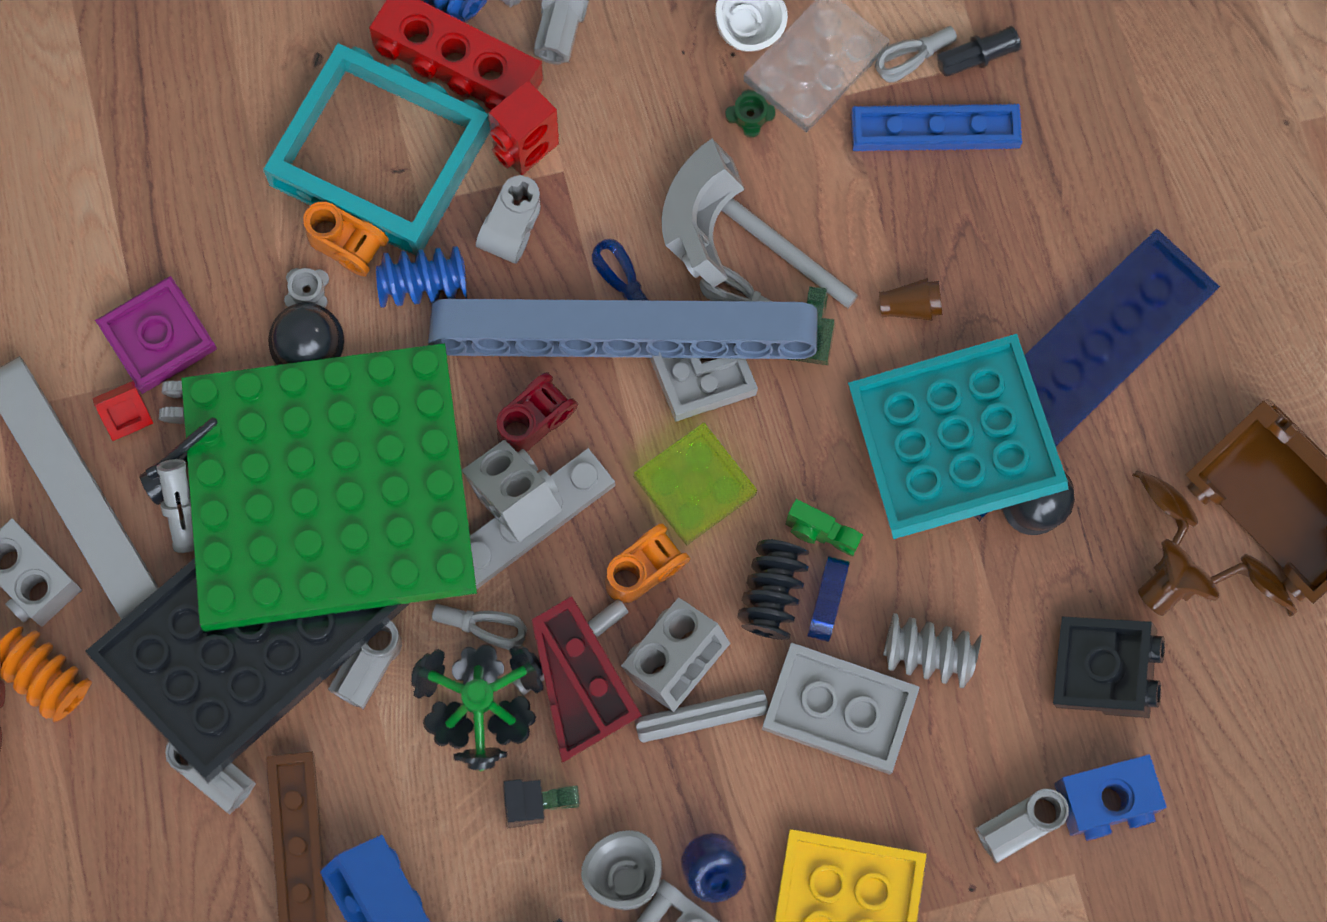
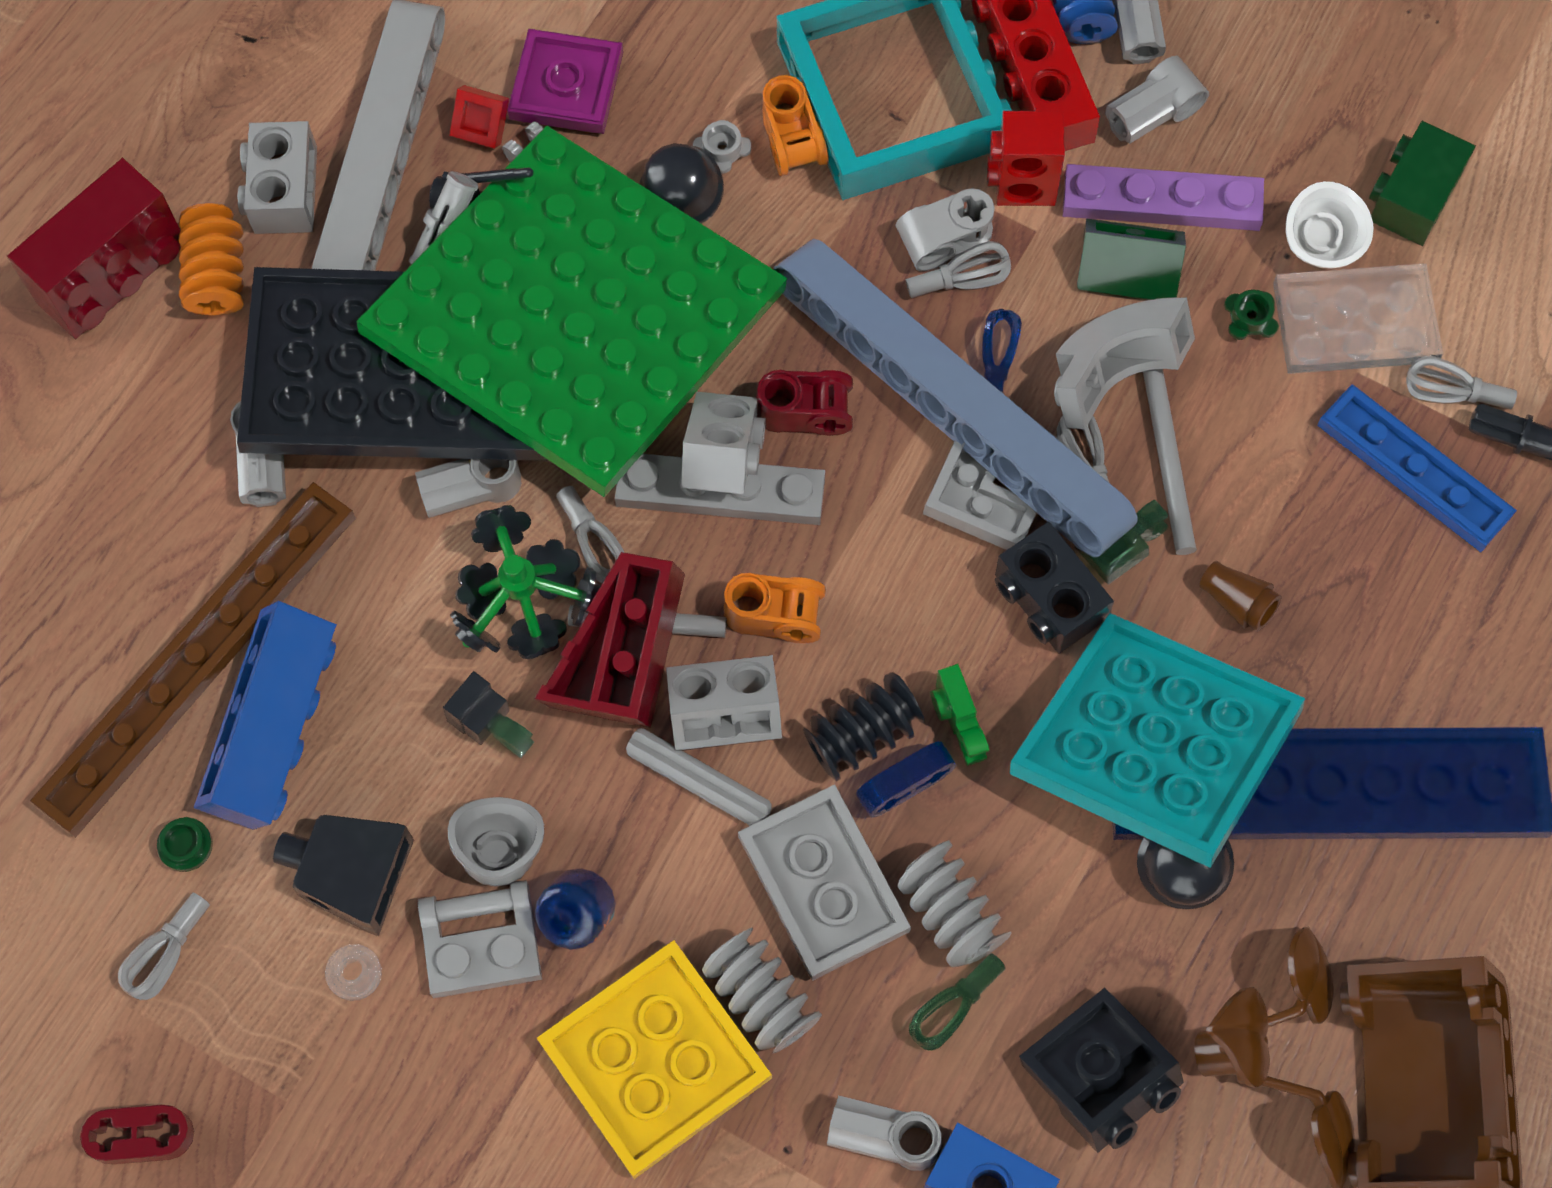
camera: 50 degrees right, 5 degrees down
blue piece [376,246,468,308] -> none
clear neon green plate [633,422,758,546] -> none
none -> light grey piece [702,928,822,1053]
none -> light grey piece [905,241,1011,298]
none -> clear green piece [909,953,1006,1051]
none -> black brick [995,522,1114,654]
none -> medium lavender plate [1063,164,1264,231]
none -> panel [1077,218,1186,300]

